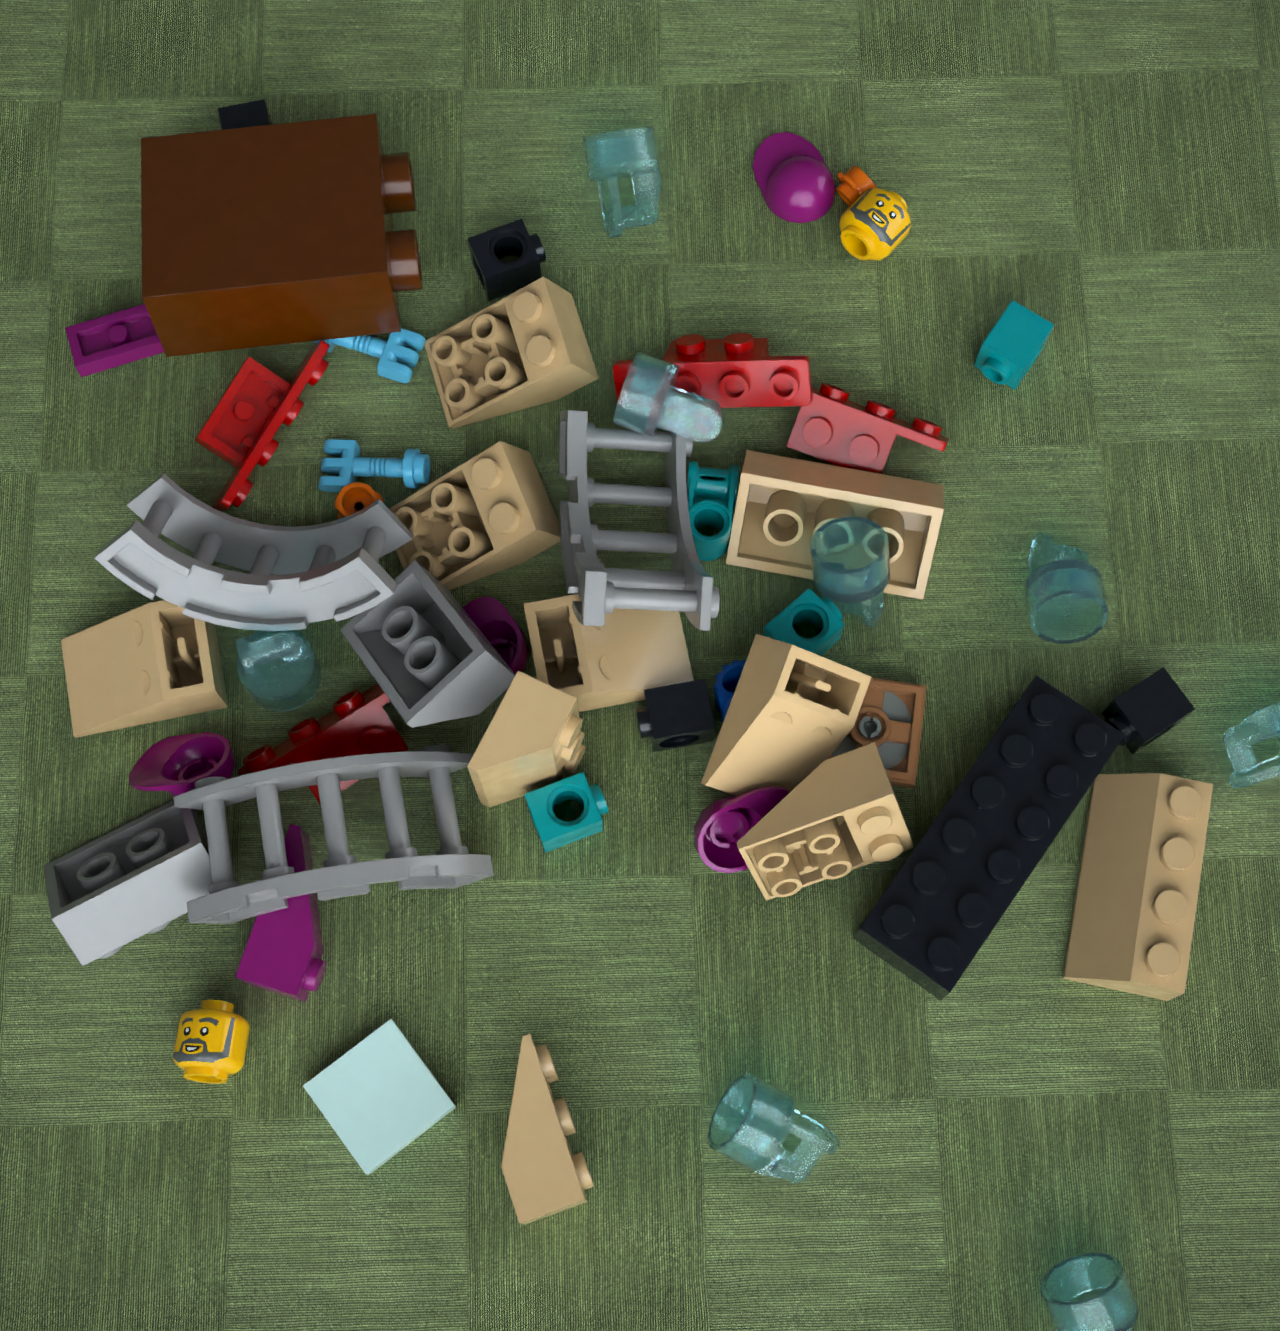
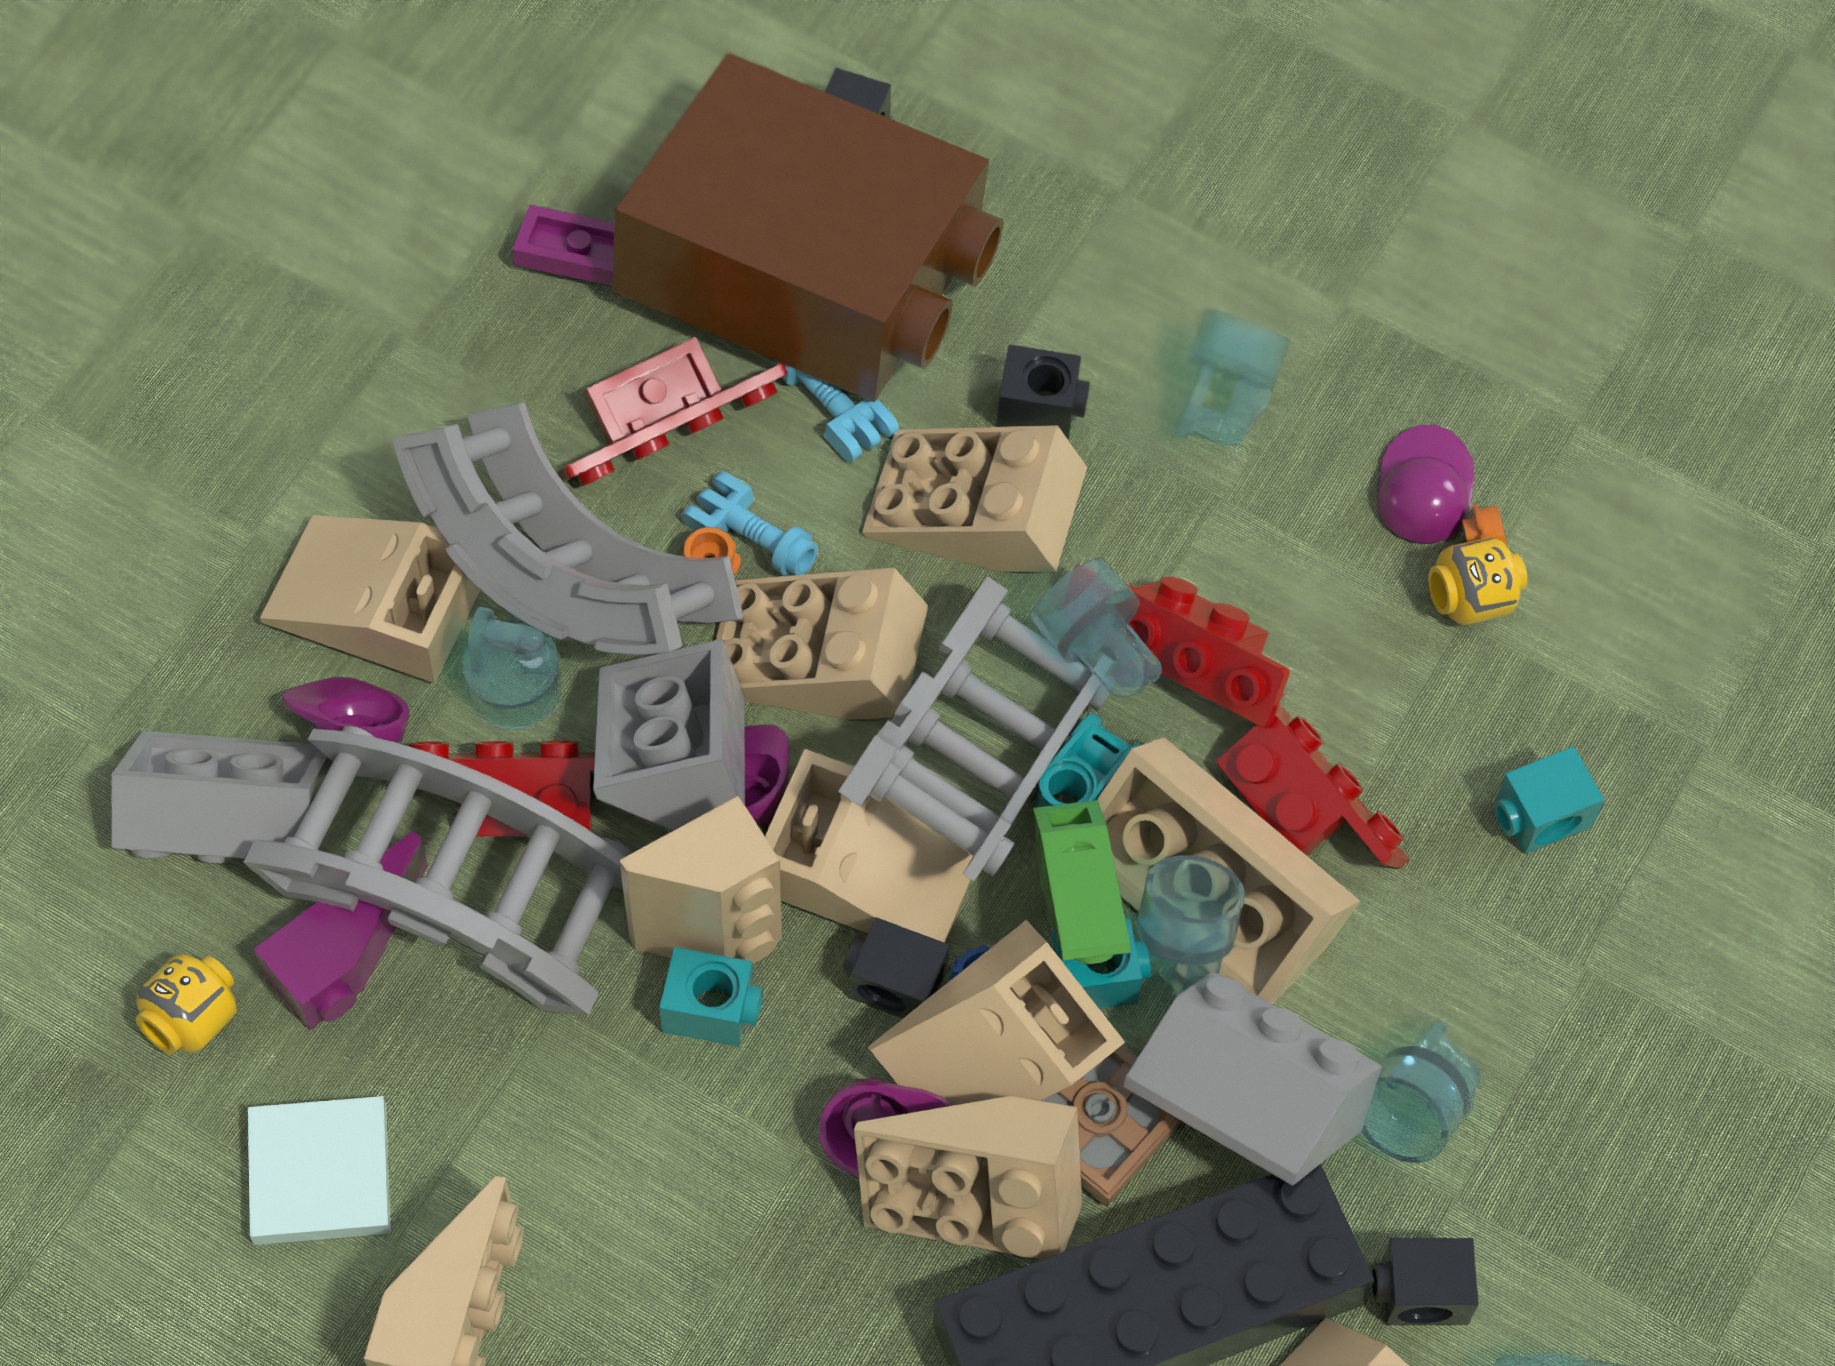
camera: 30 degrees right, 10 degrees down
none -> bright green slope [1033,800,1131,964]
none -> light grey slope [1123,971,1382,1186]

